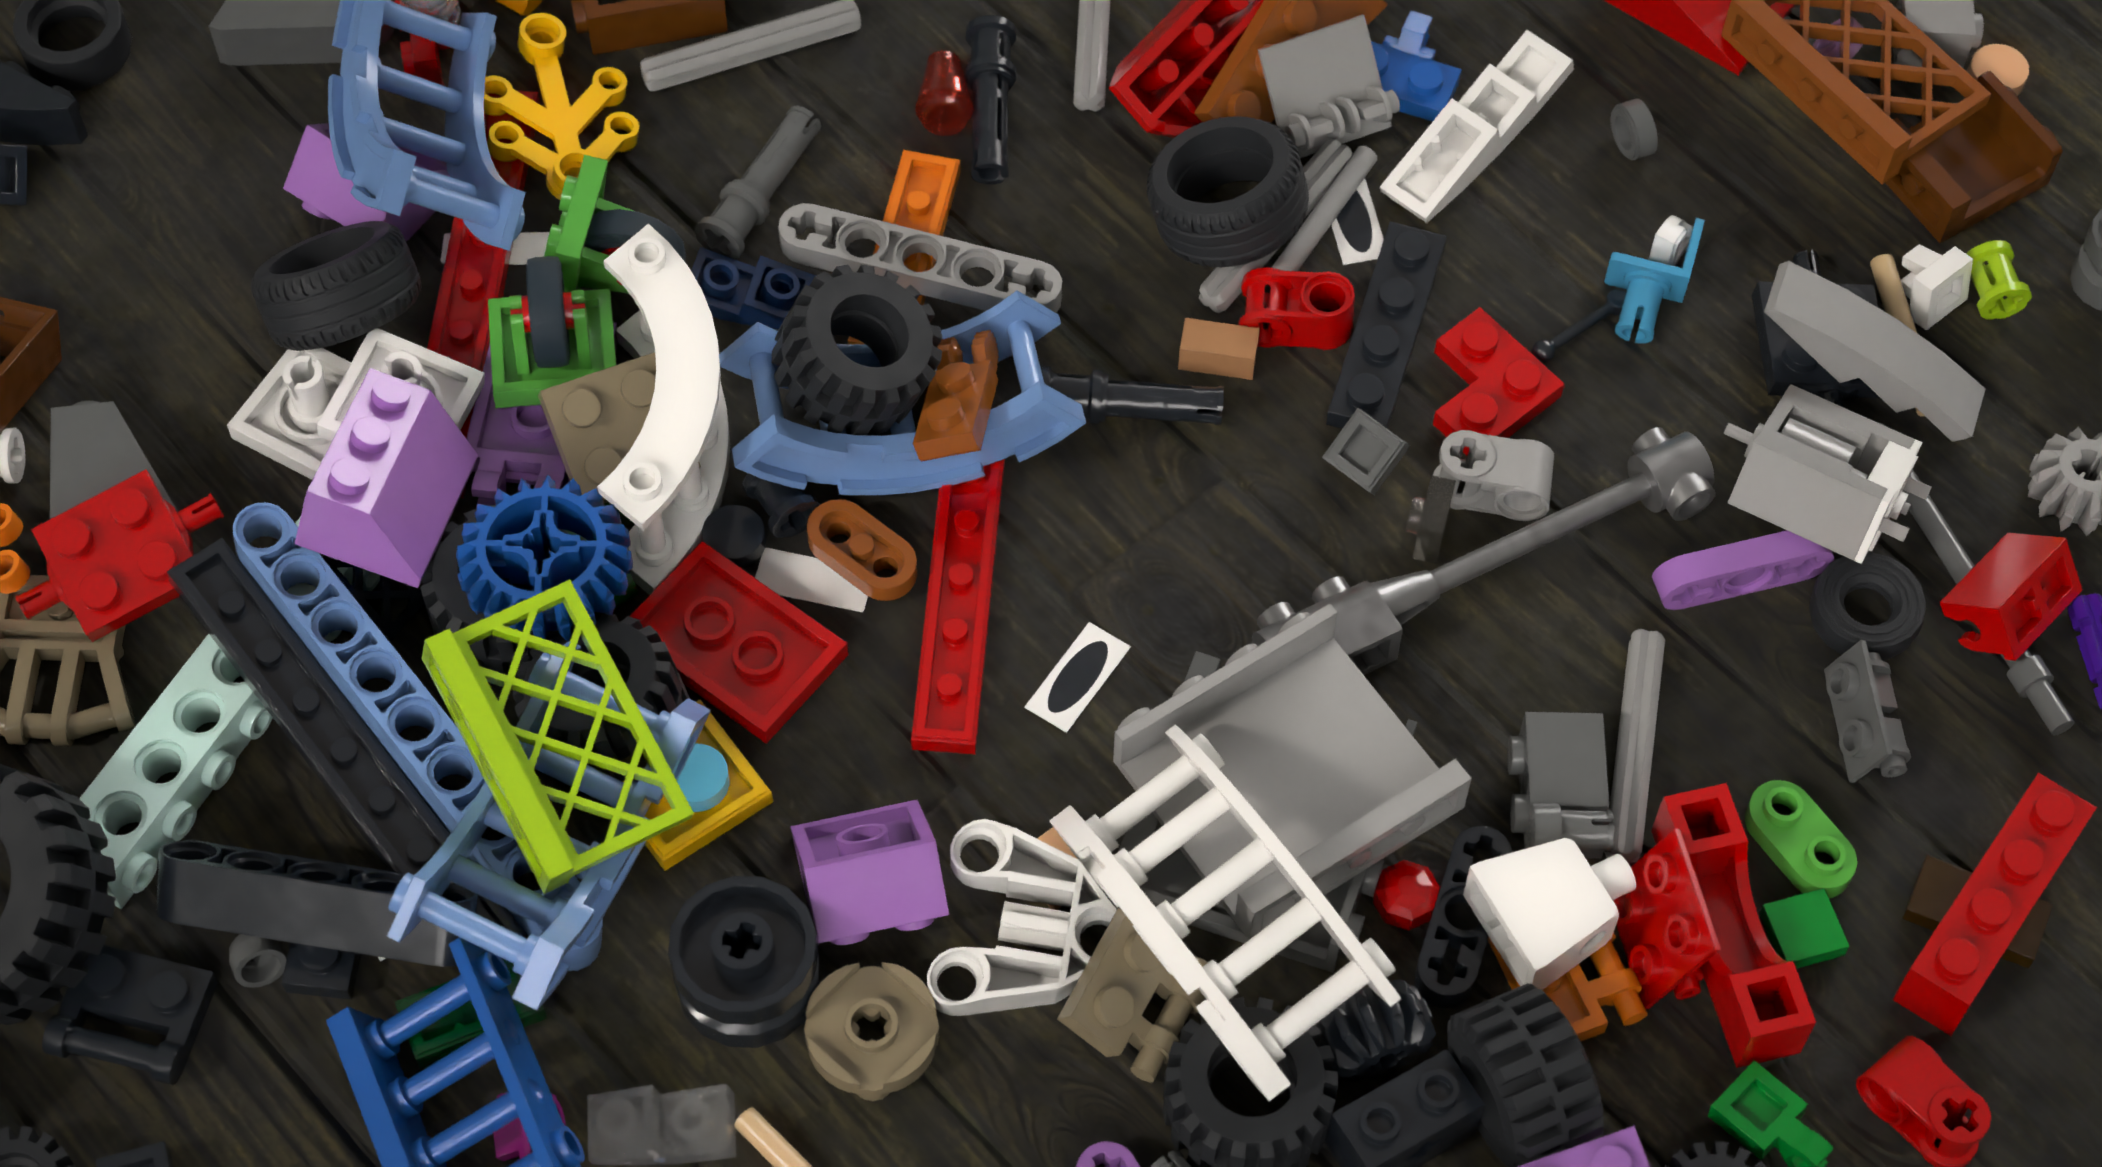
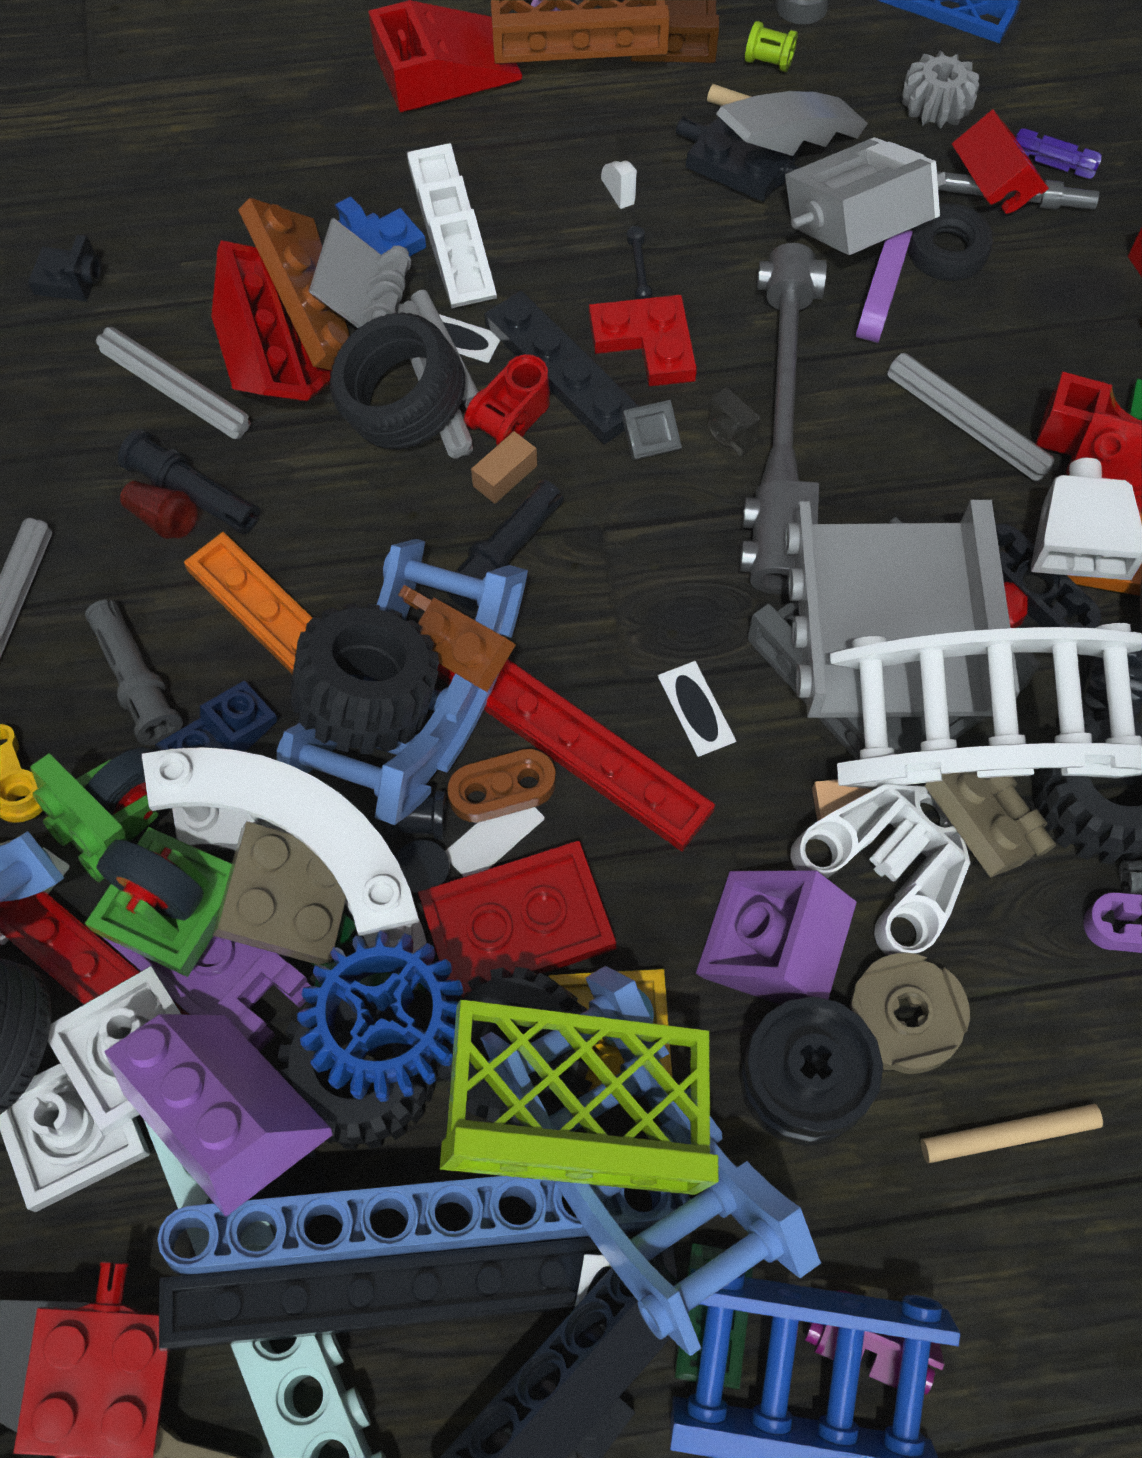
camera: 55 degrees left, 5 degrees up
clear slope [587,1084,736,1165] -> none
light grey beam [778,203,1062,313] -> none
light grey piece [1431,430,1554,521] -> none
dark grey hinge [1507,712,1614,859] -> none
dark azure bracket [1604,218,1705,343] -> none
dark grey tile [1611,98,1658,160] -> none
bright green plate [1745,780,1857,898] -> none
dark grey hinge [1824,640,1911,783] -> none
white tile [1901,244,1973,330] -> none

